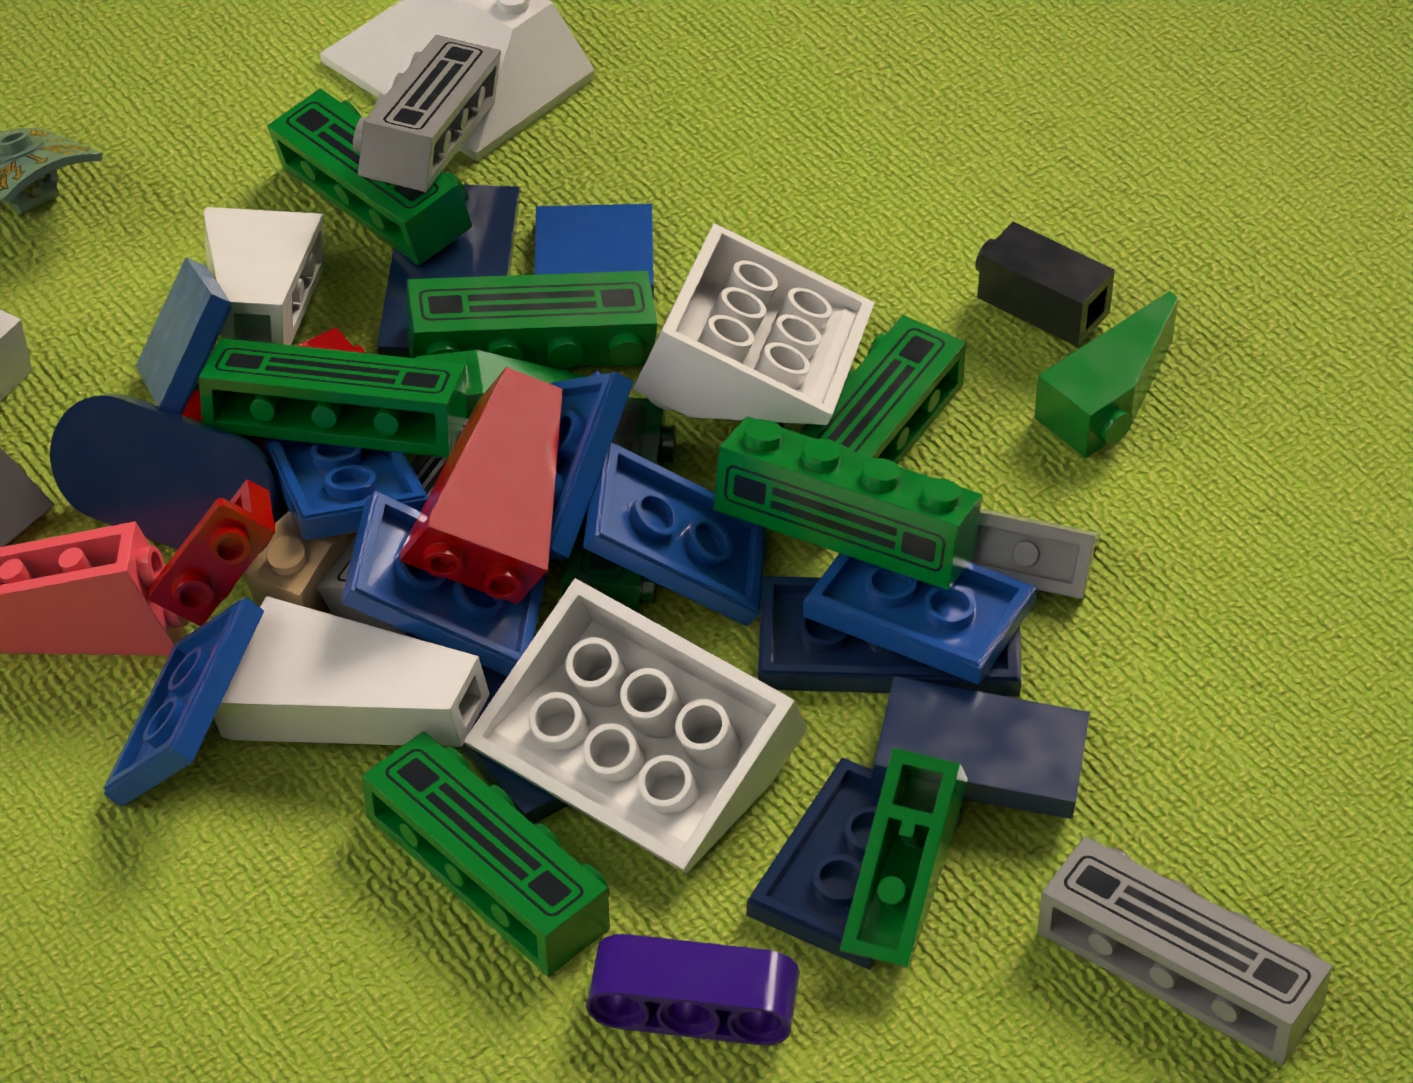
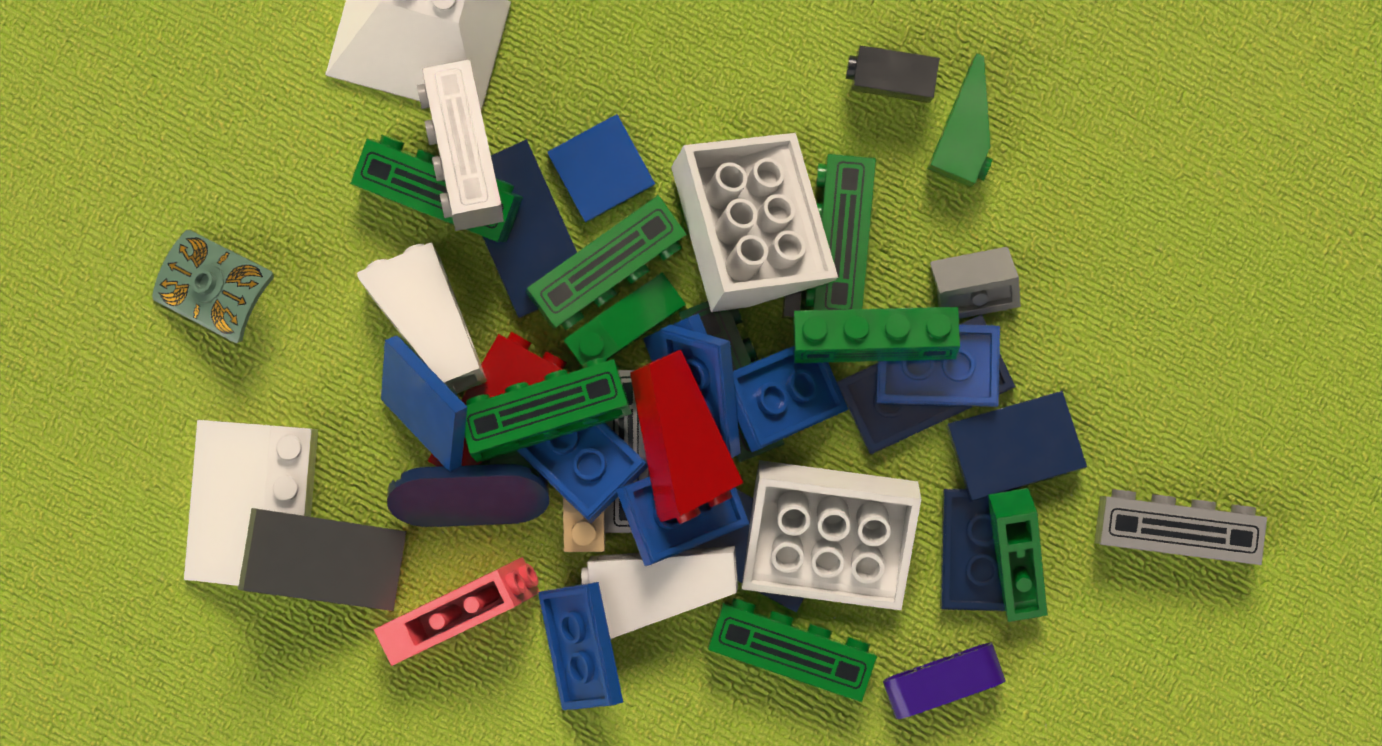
camera: 35 degrees left, 40 degrees up
red bracket [148,479,276,626] -> none

